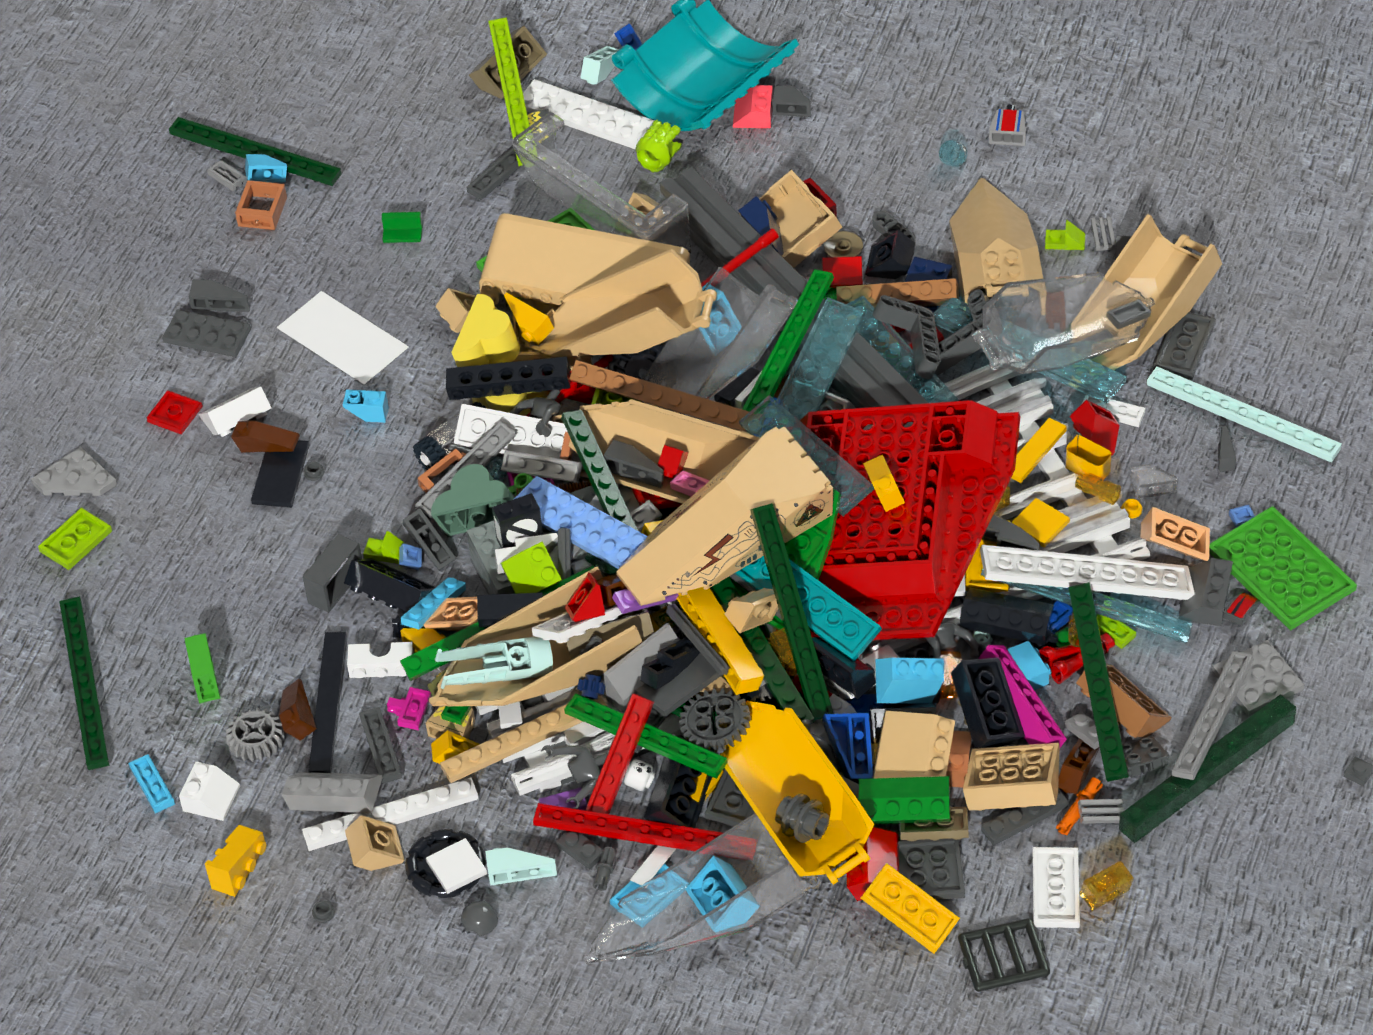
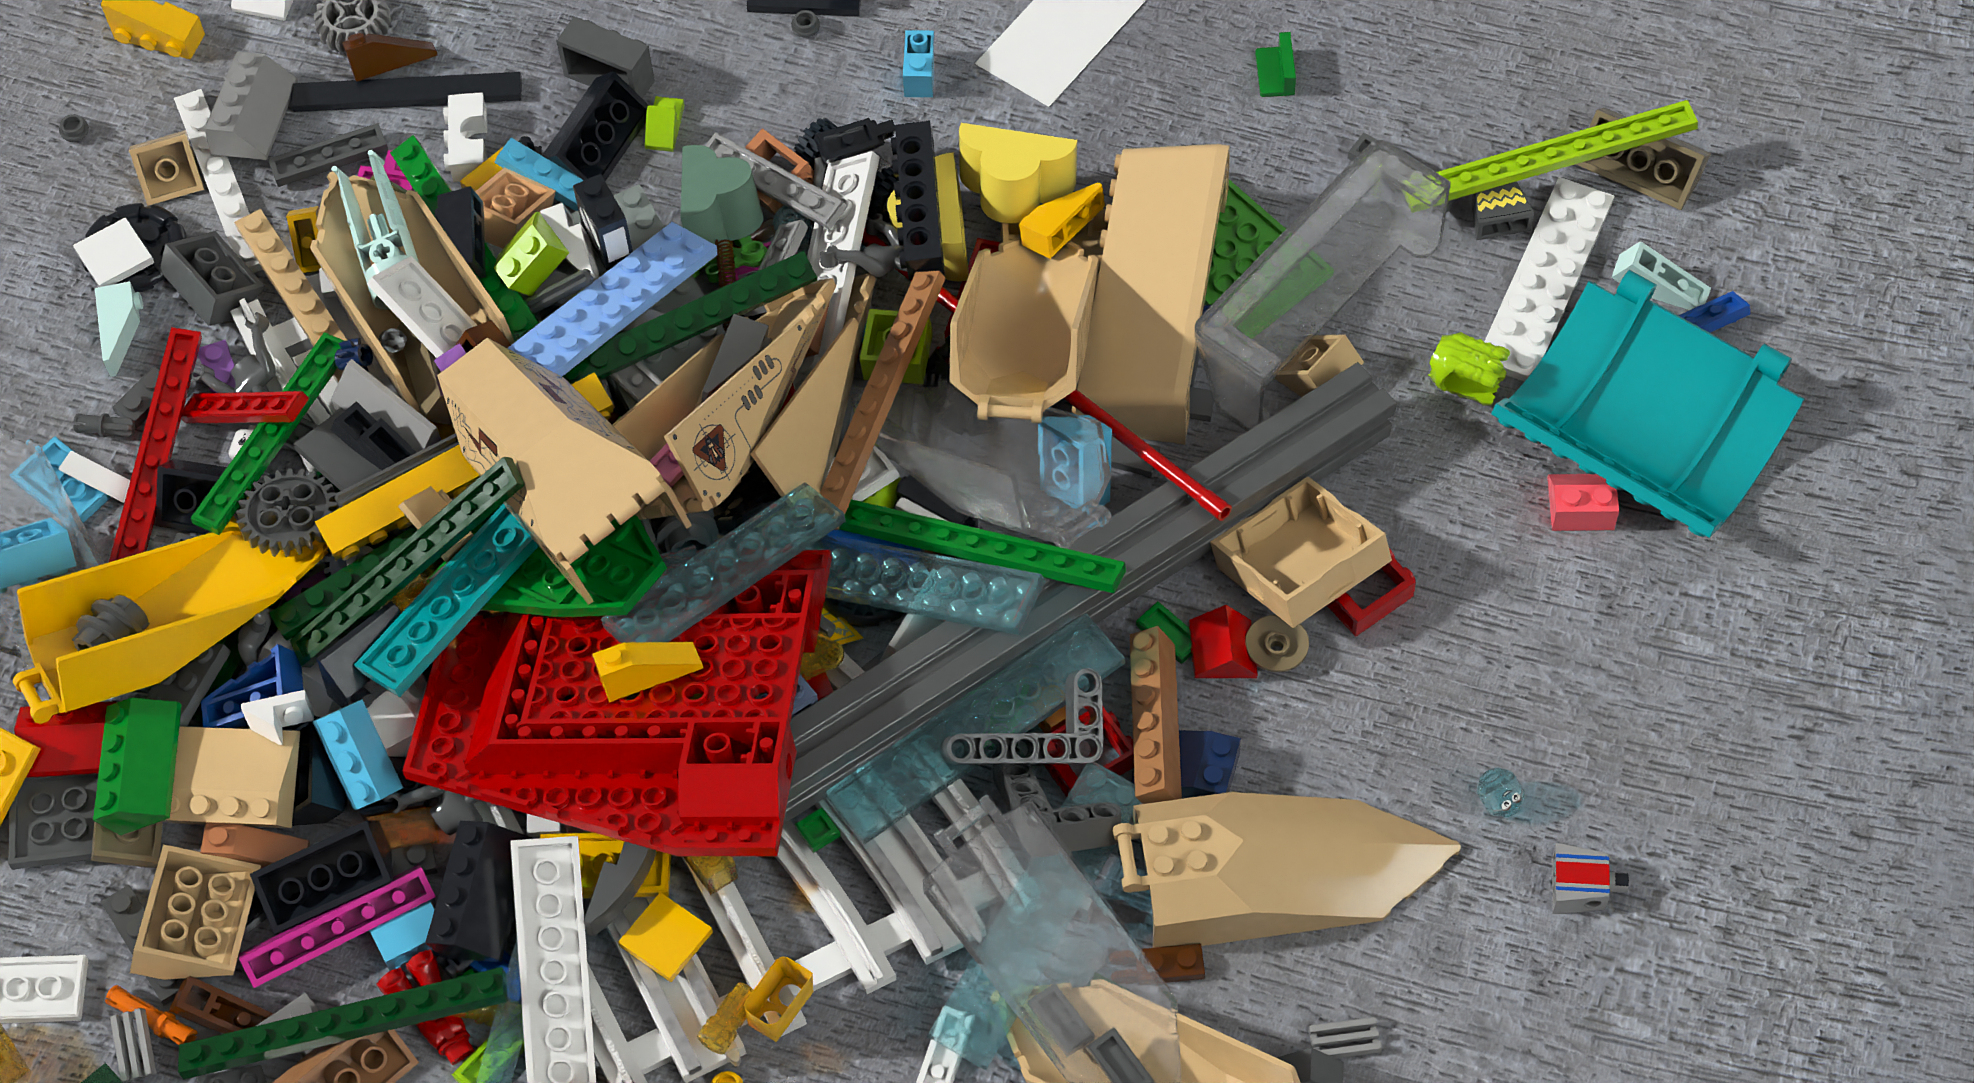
camera: 85 degrees right, 10 degrees up
medium blue plate [399,543,422,570] -> none
dark grey slope [403,508,456,571] -> none
tan slope [435,288,476,333] -> none
dark grey hair [461,901,498,936] -> none
red slope [565,572,605,622] -> none
dark blue slope [738,196,784,256] -> none
dark grey slope [772,86,811,117] -> none
black slope [865,230,915,279] -> none
dark grey beam [872,211,916,248] -> none
yellow tile [1011,418,1067,483] -> none
lime slope [1045,220,1085,250] -> none
red slope [1070,399,1120,456] -> none
none -> dark grey slope [160,231,265,326]
none -> white slope [241,690,314,745]
none -> black hinge [814,118,895,164]

